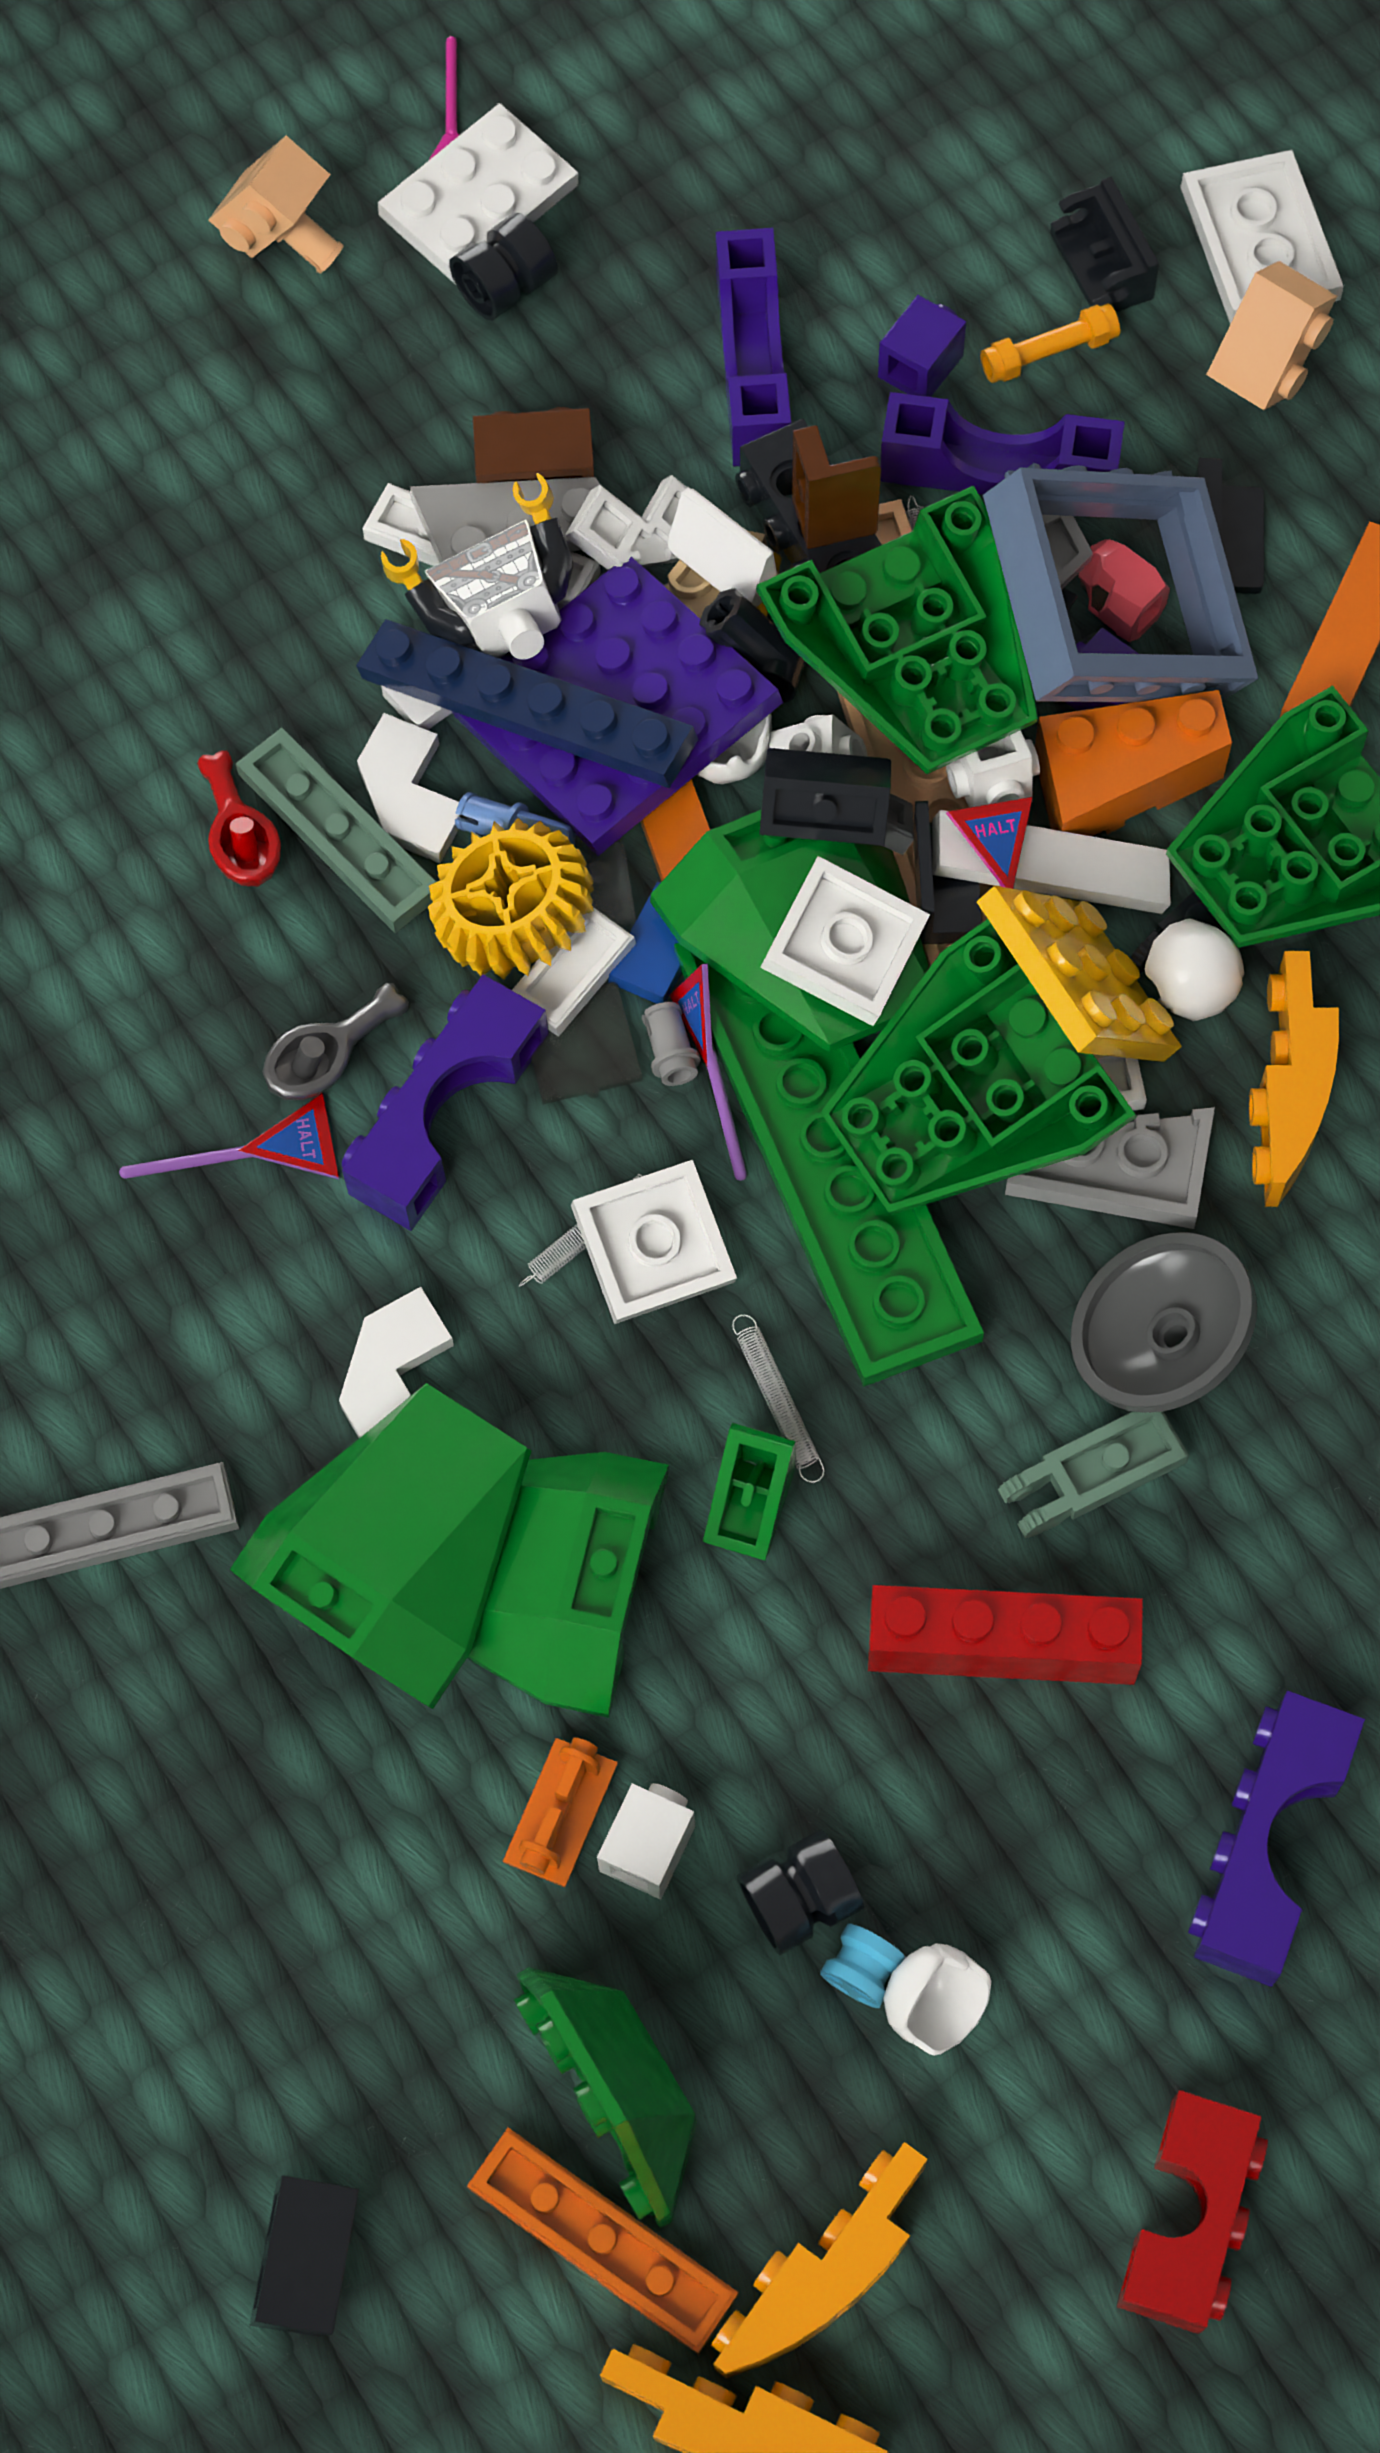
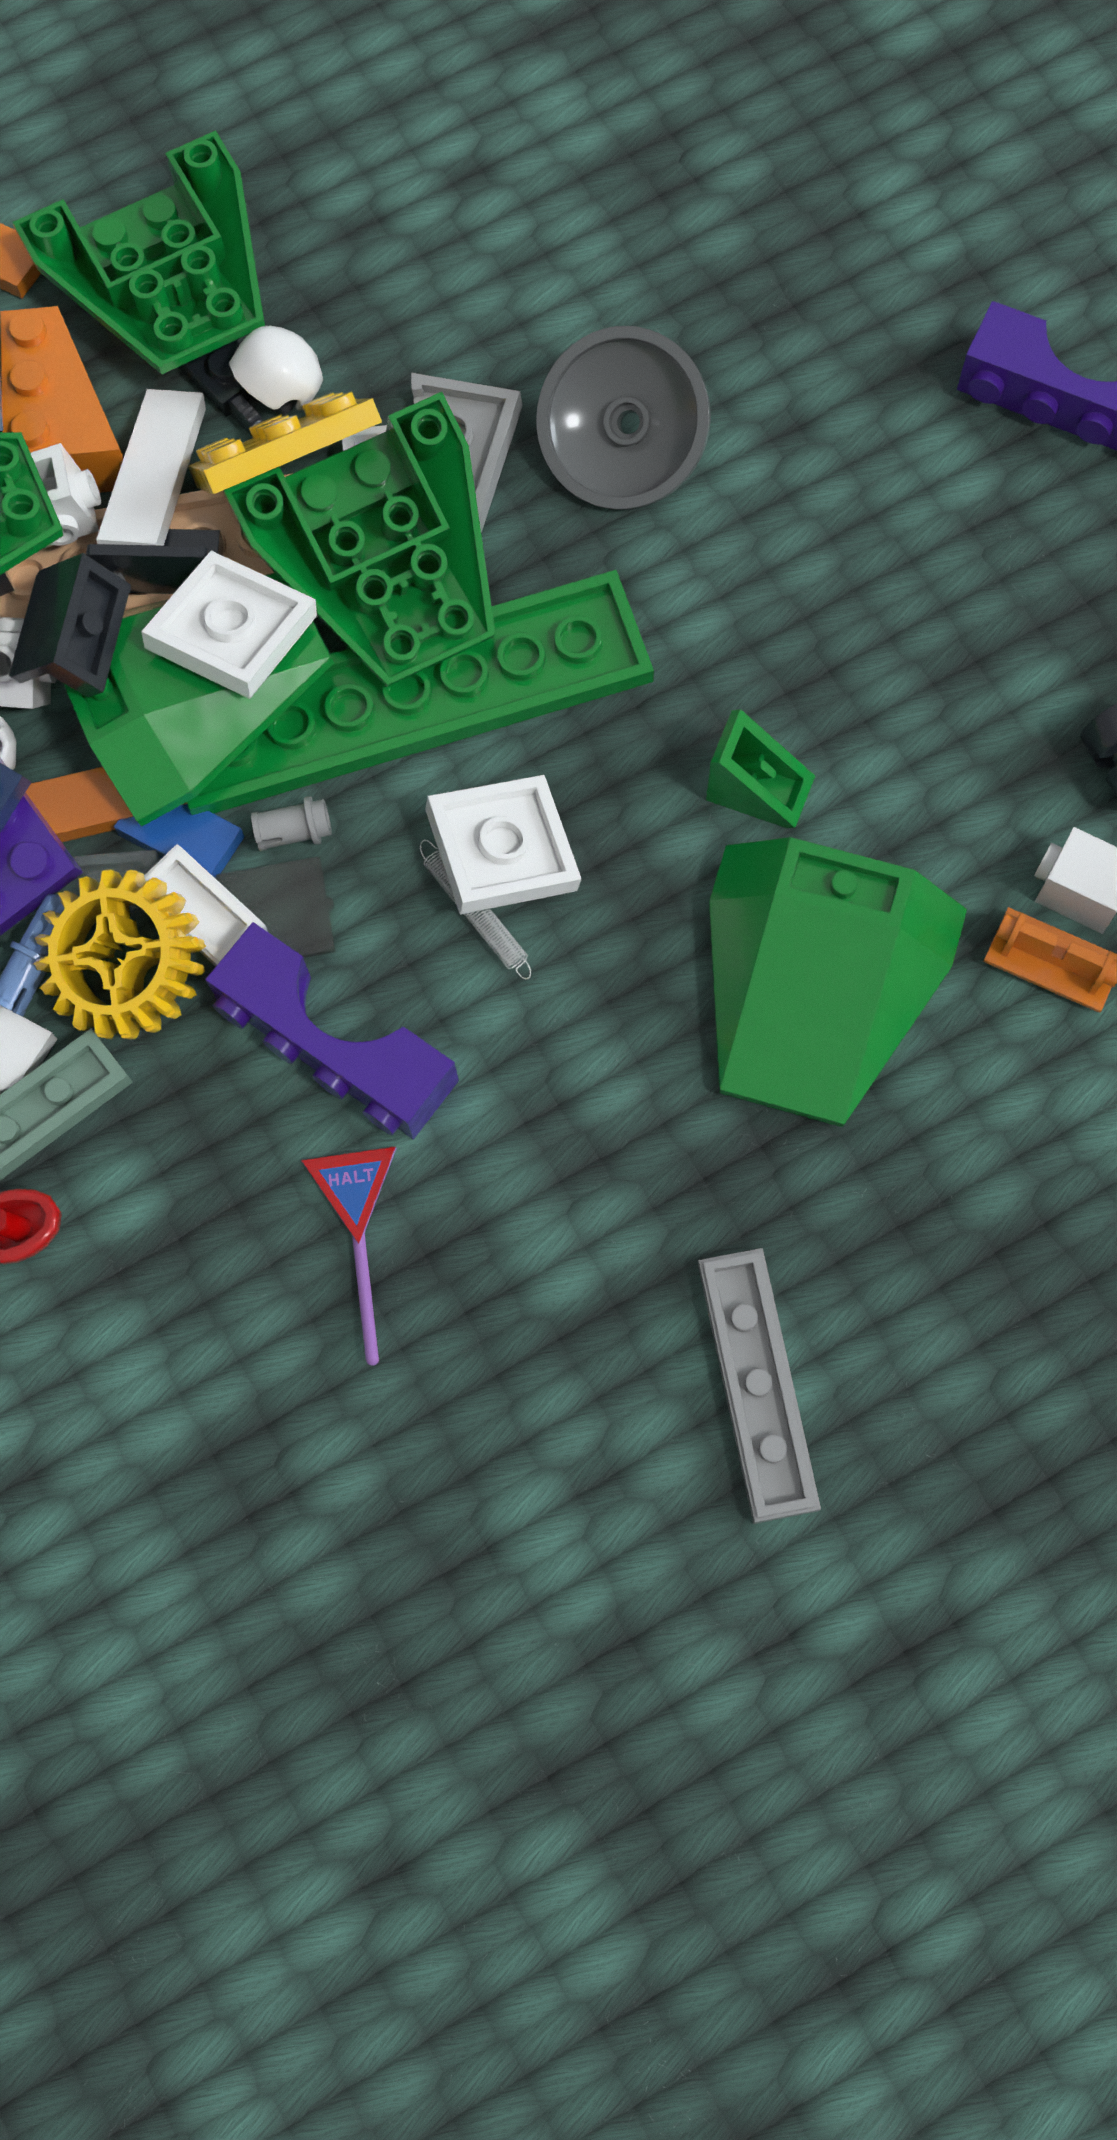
camera: 85 degrees left, 5 degrees up
green wedge [229,1383,531,1709] -> none
flat silver piece [262,983,409,1100] -> none
white tile [339,1287,454,1438] -> none
piece [670,964,747,1181] -> none
white piece [732,1314,824,1483] -> none
red brick [868,1585,1143,1685] -> none
piece [946,797,1033,889] -> none
sand green hinge [998,1411,1189,1538] -> none
light orange slope [1249,951,1339,1207] -> none

